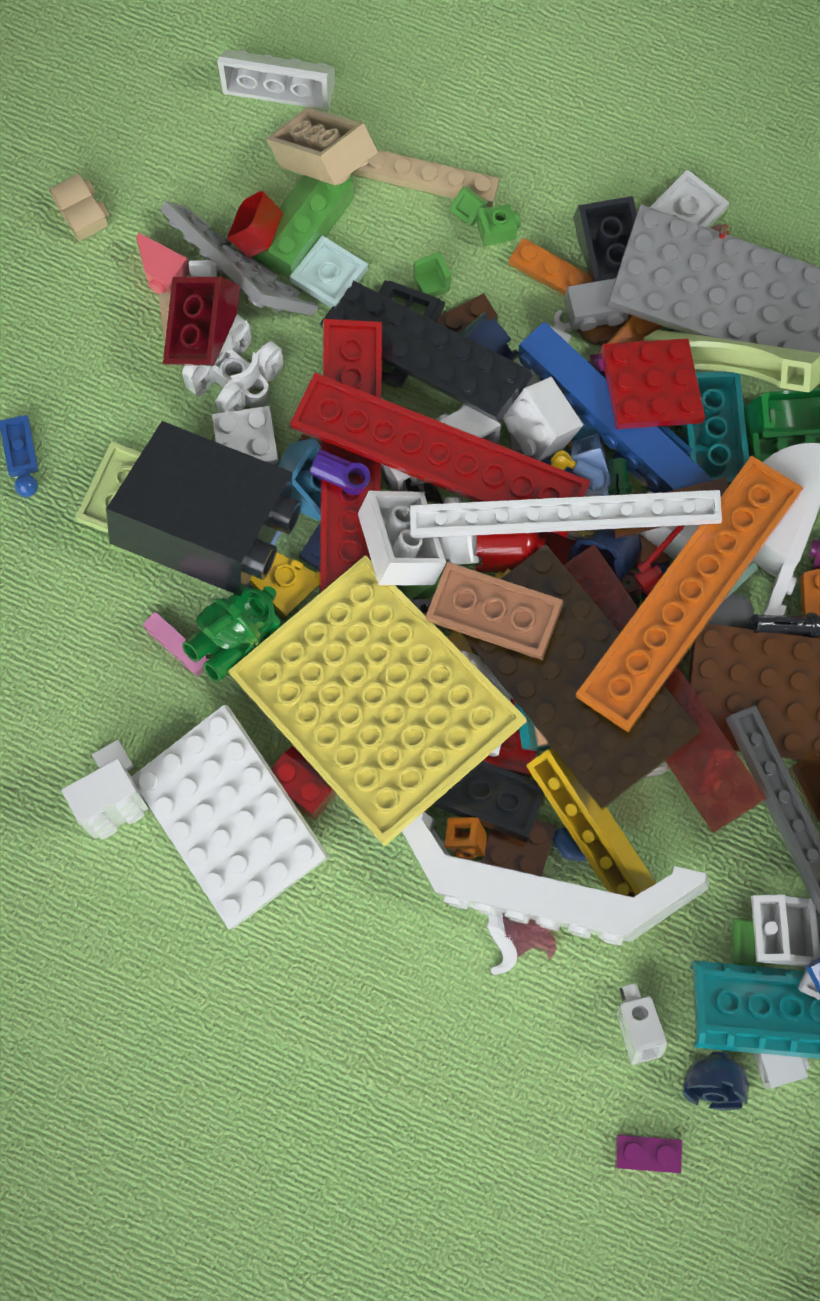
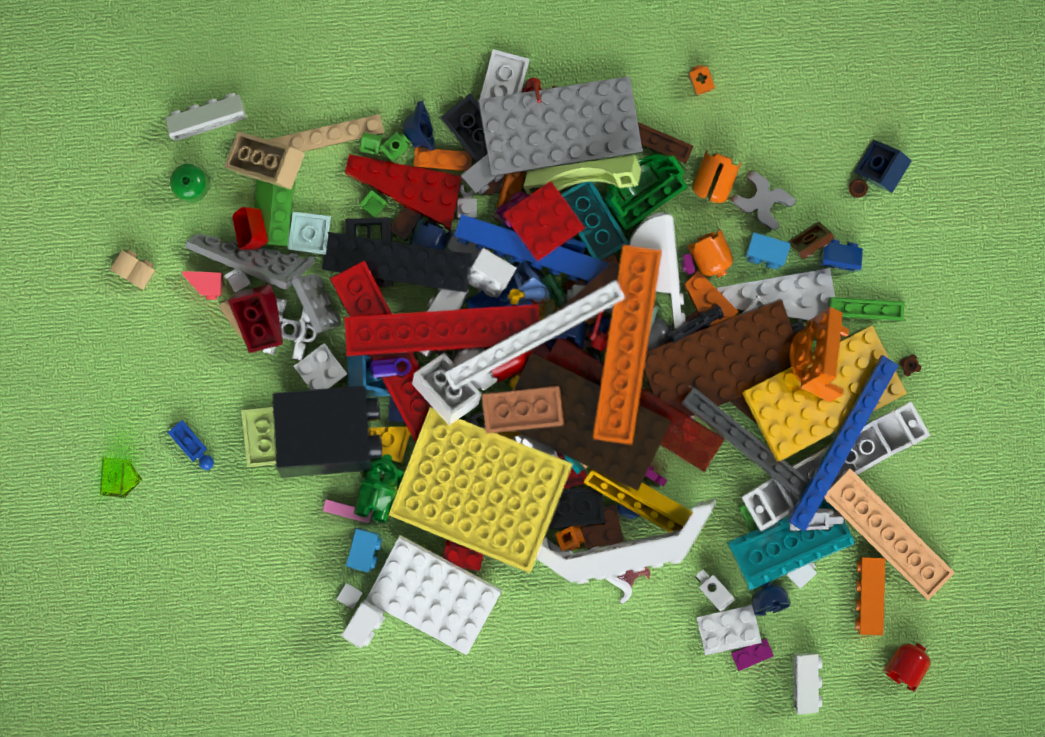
camera: 30 degrees left, 15 degrees up
none -> green cylinder [170,164,210,203]
none -> light grey plate [291,273,341,334]
none -> red wing [345,154,462,231]
none -> dark azure brick [346,527,383,572]
none -> dark blue hat [403,101,435,151]
none -> magenta plate [645,465,667,486]
none -> white plate [697,605,762,656]
none -> white slope [793,653,822,714]

